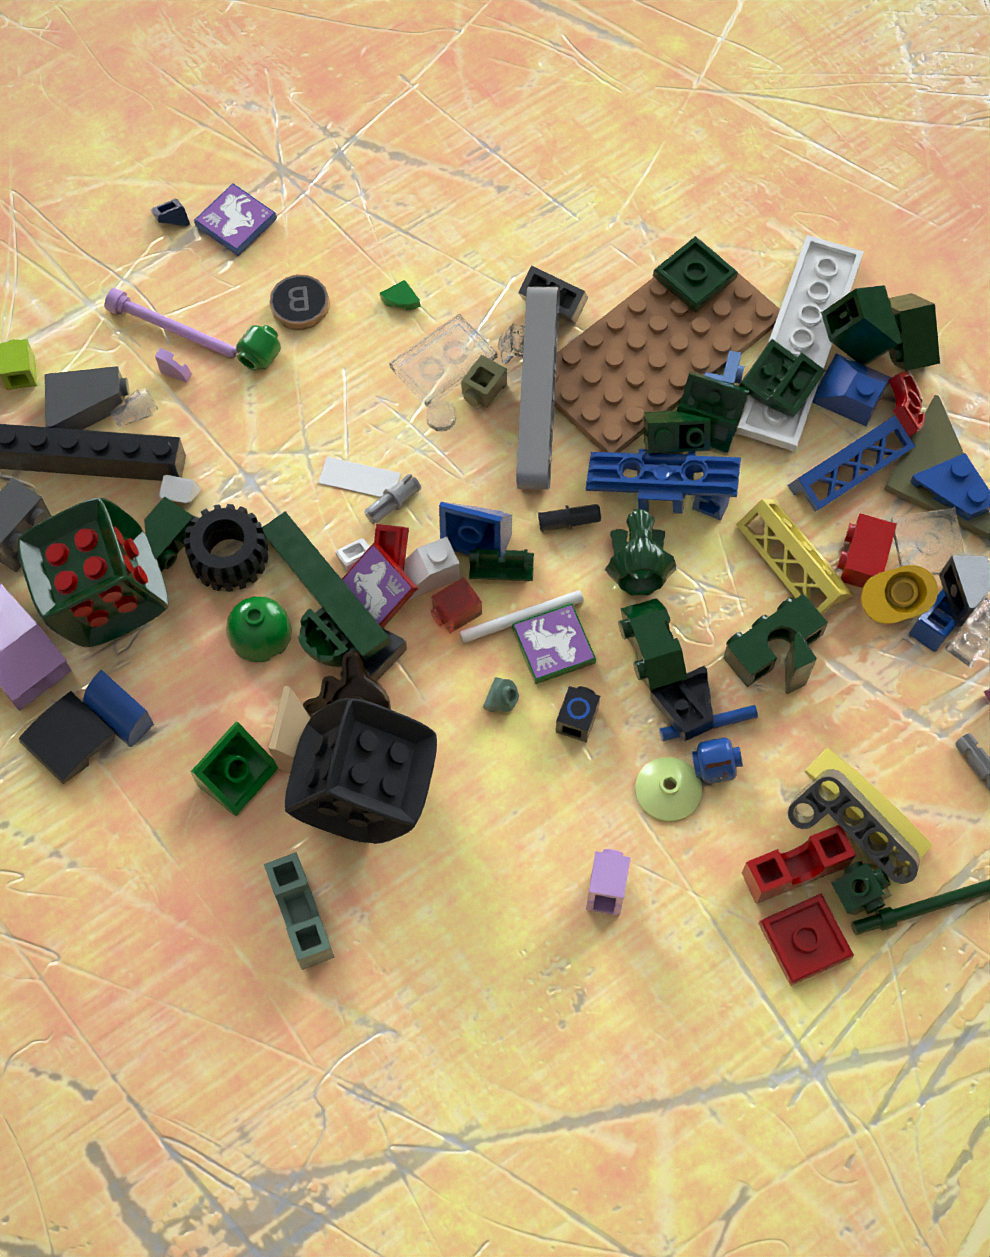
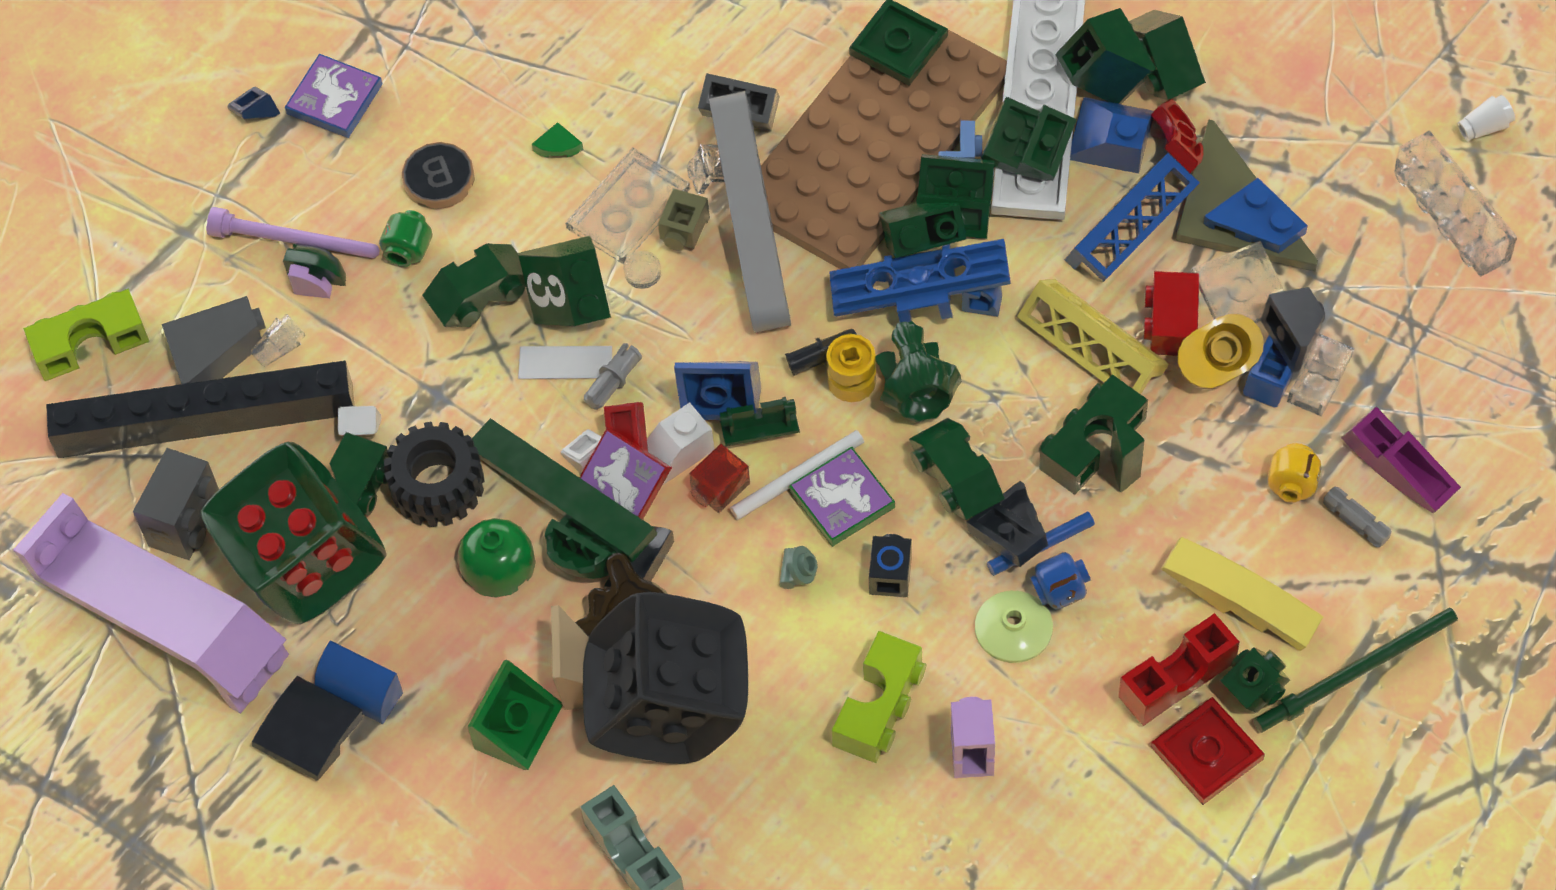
camera: 10 degrees left, 5 degrees down
dark grey beam [788,769,920,884] -> none
none -> dark green brick [283,244,346,286]
none -> dark green brick [422,243,526,327]
none -> dark green slope [518,236,611,326]
none -> yellow wheel [826,334,876,402]
none -> lime arch [831,631,927,763]
none -> yellow head [1268,443,1321,502]

